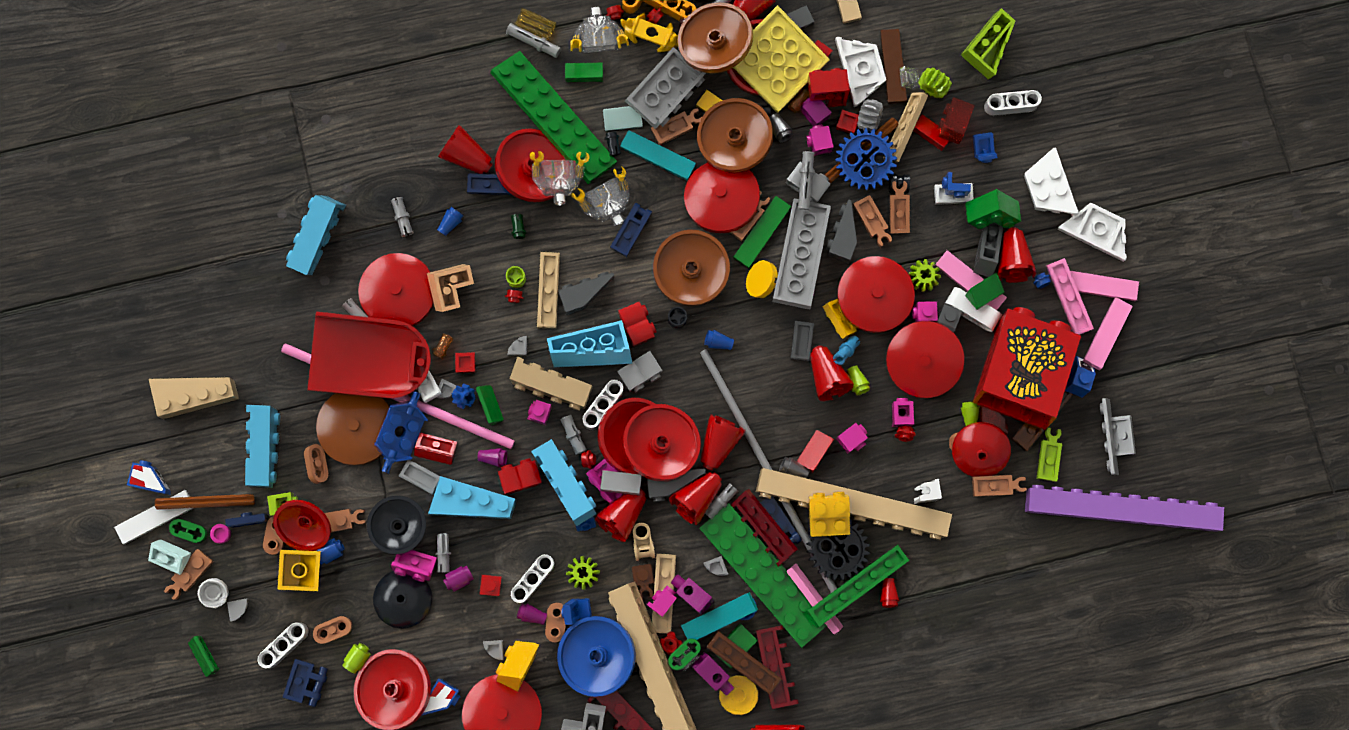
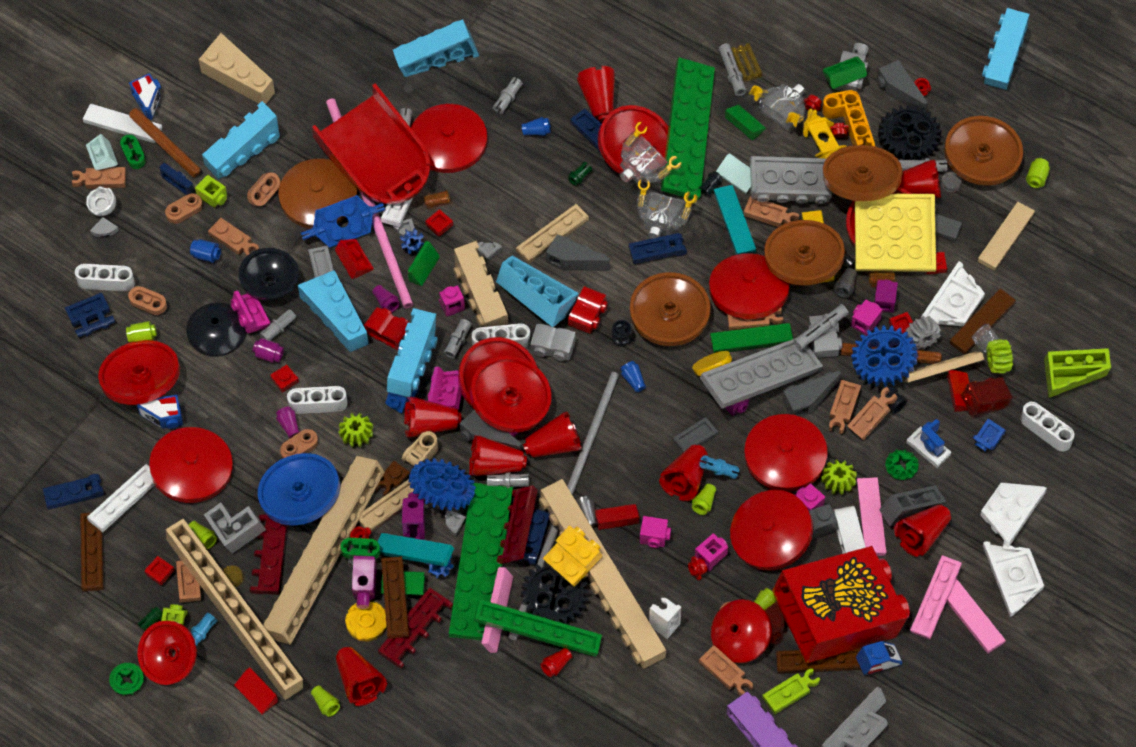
camera: 55 degrees right, 20 degrees down
green slope [188,636,219,677] -> none
dark pink tile [210,524,231,544] -> none
red dish [273,500,331,551] -> none
yellow slope [278,550,321,591] -> none
light nougat brick [427,264,474,312] -> none
light grey tile [483,640,504,660] -> none
yellow slope [496,641,539,691] -> none
red plate [505,290,523,303] -> none
lime wheel [506,266,526,288] -> none
blue bracket [561,598,592,625] -> none
red plate [581,450,596,469] -> none
light grey tile [600,470,642,495] -> none
dark pink brick [647,586,677,617] -> none
red brick [808,68,850,107] -> none
yellow plate [822,299,857,339] -> none
green slope [965,273,1005,310] -> none
green brick [966,189,1021,229] -> none
blue plate [1033,273,1051,289] -> none
bright pink tile [1083,297,1133,371] -> none
none -> blue gear [408,458,476,511]
none -> green gear [885,449,919,480]

